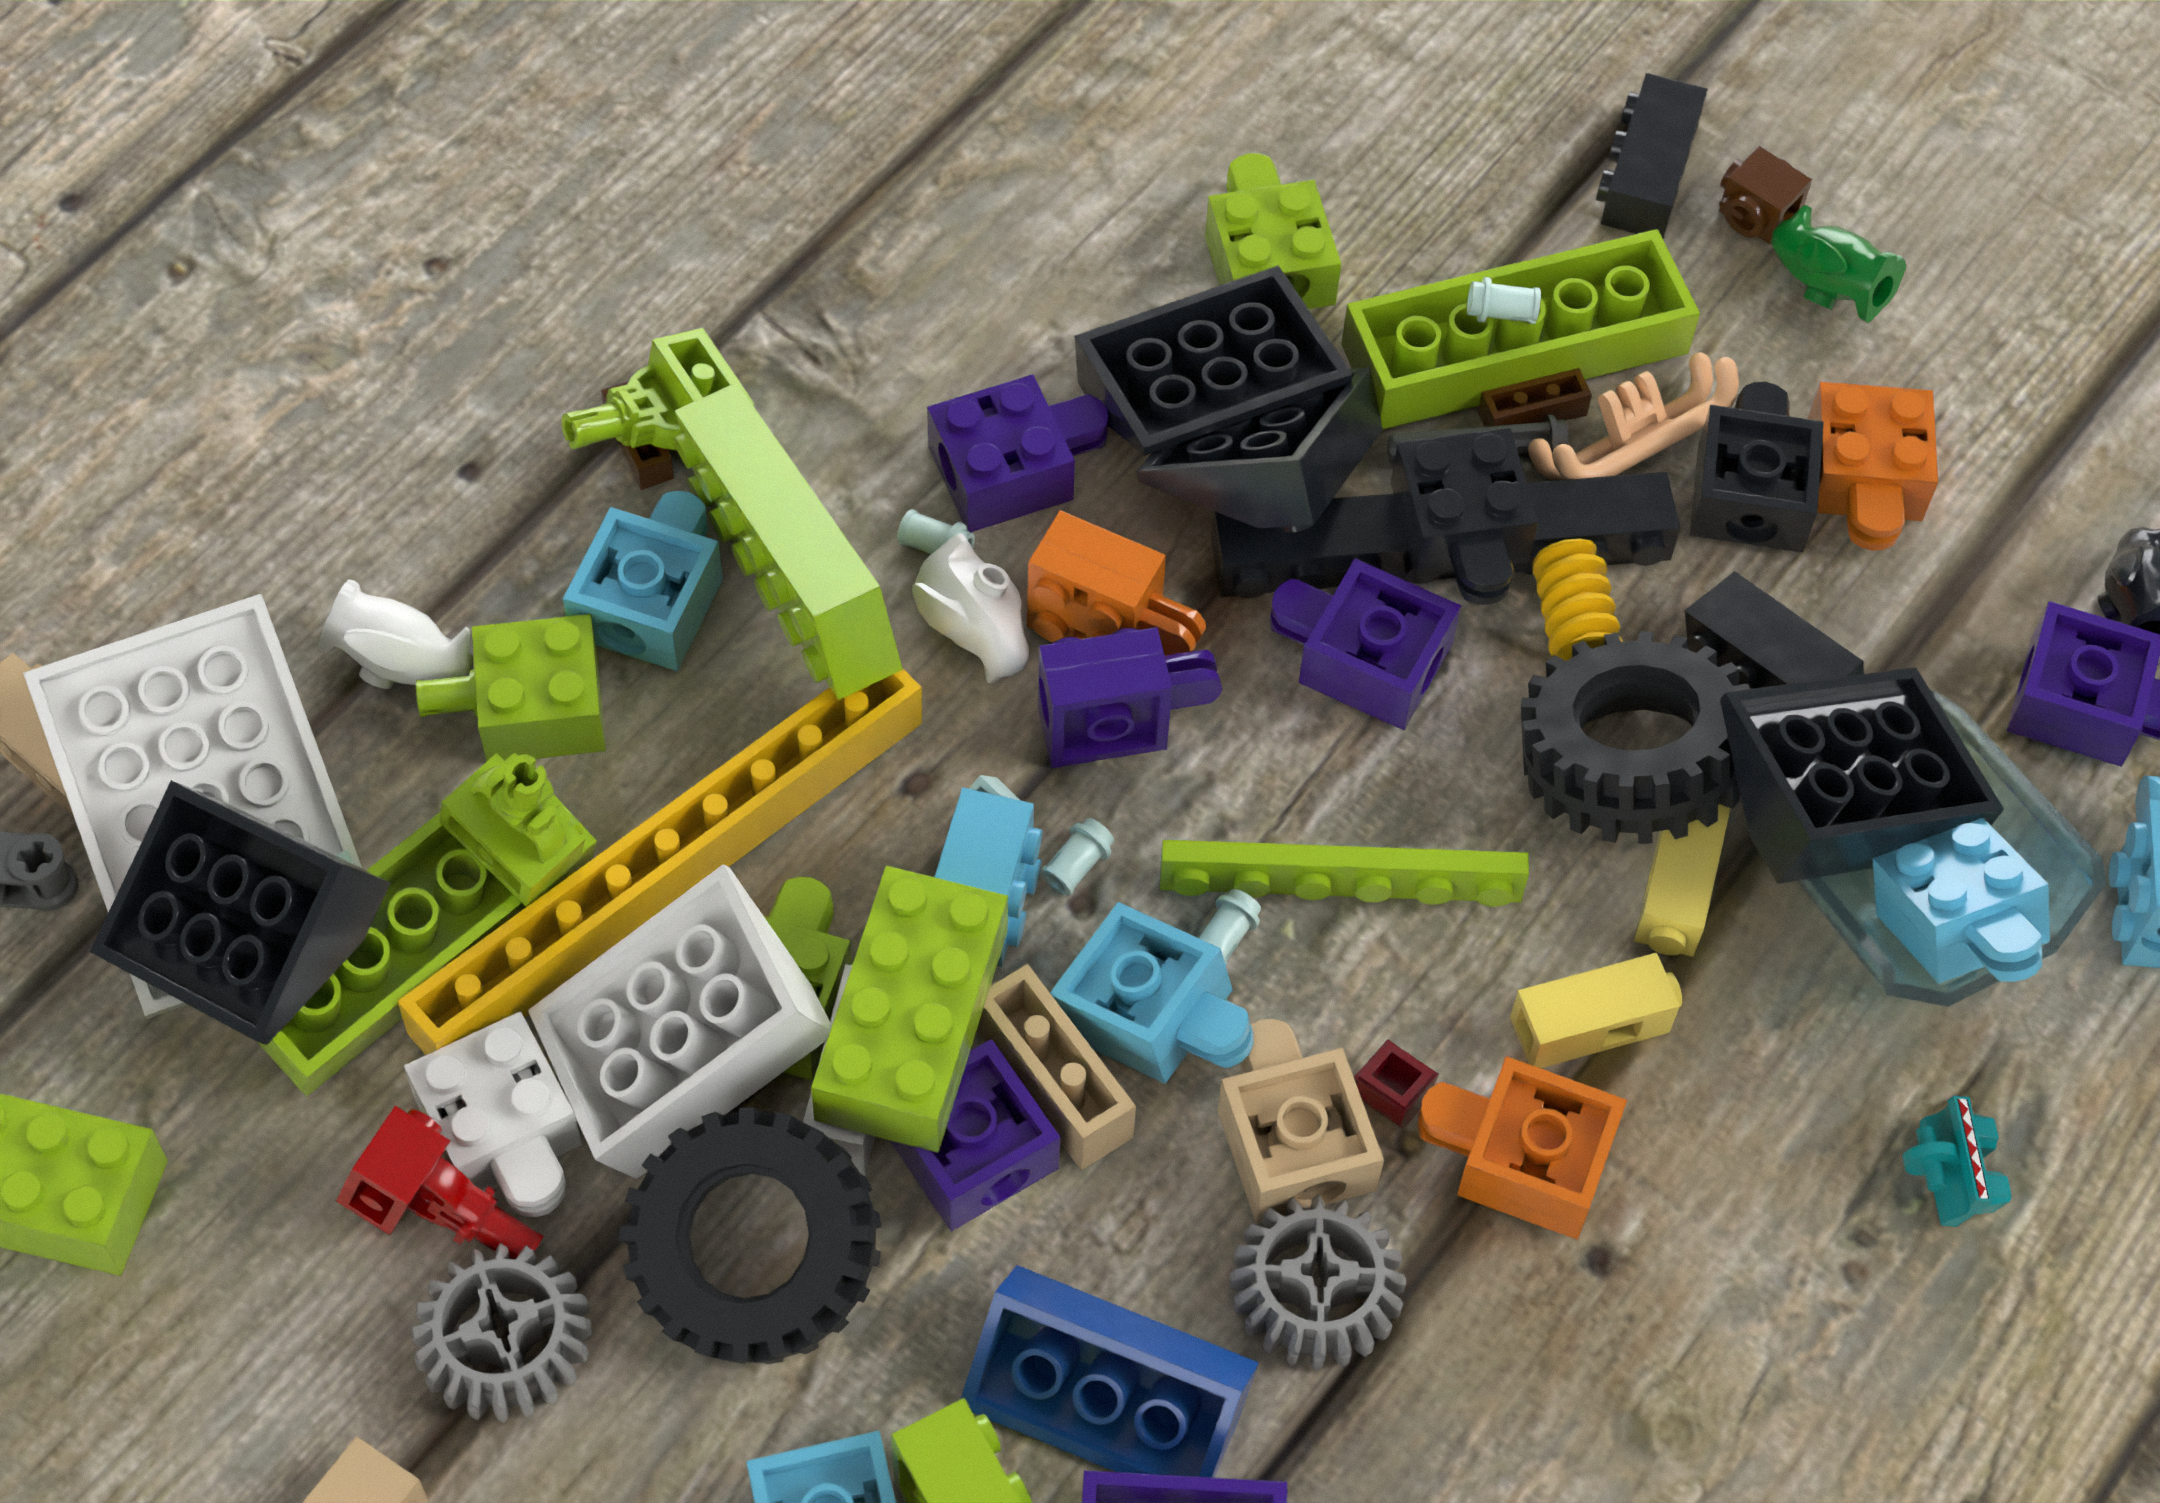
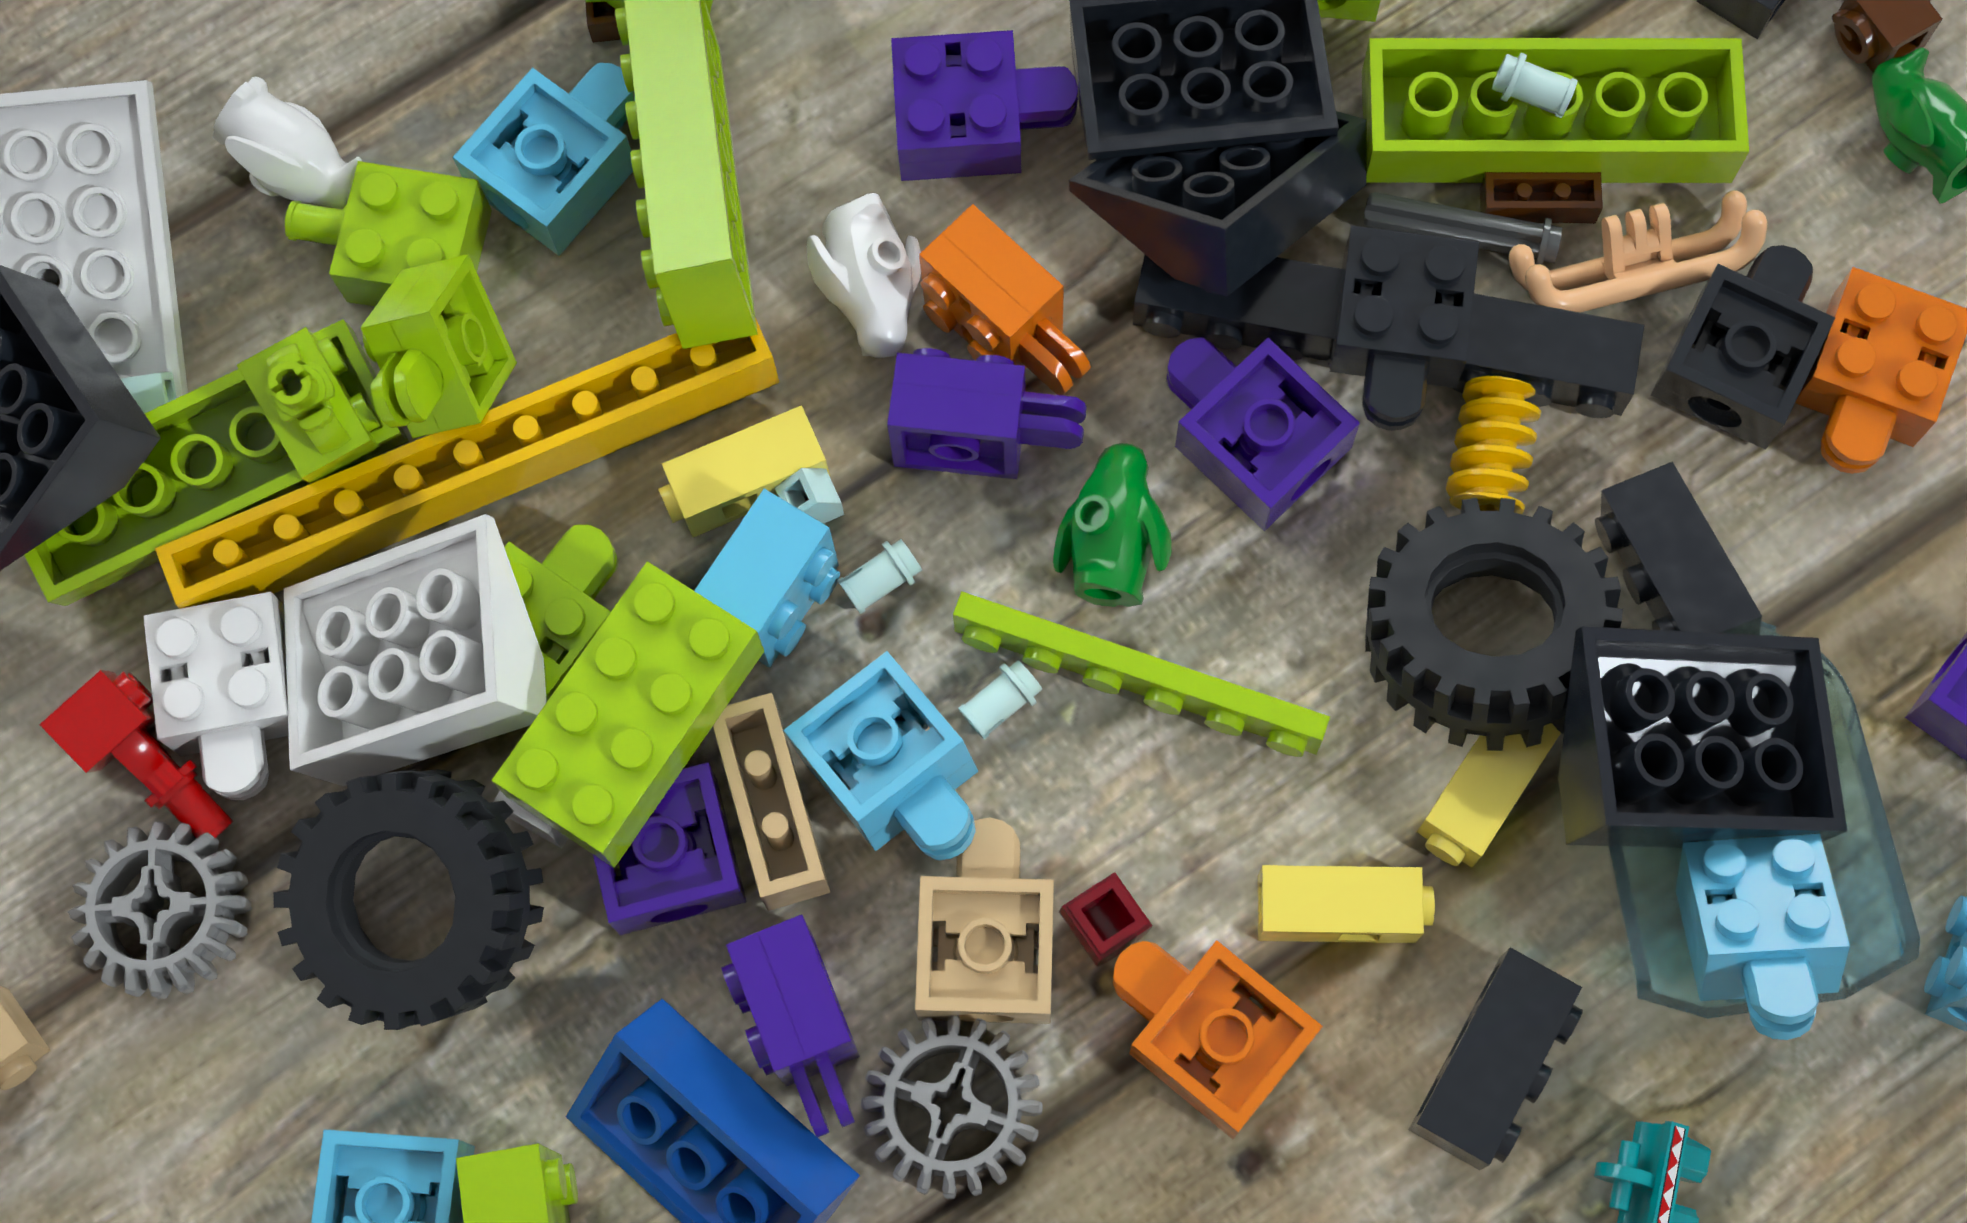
camera: 25 degrees right, 15 degrees up
light aqua pin [897,509,975,554] -> none
none -> lime brick [360,254,517,438]
none -> light yellow brick [658,405,830,537]
none -> dark purple brick [721,914,860,1138]
none -> green animal [1053,443,1172,607]
none -> black brick [1408,947,1583,1170]

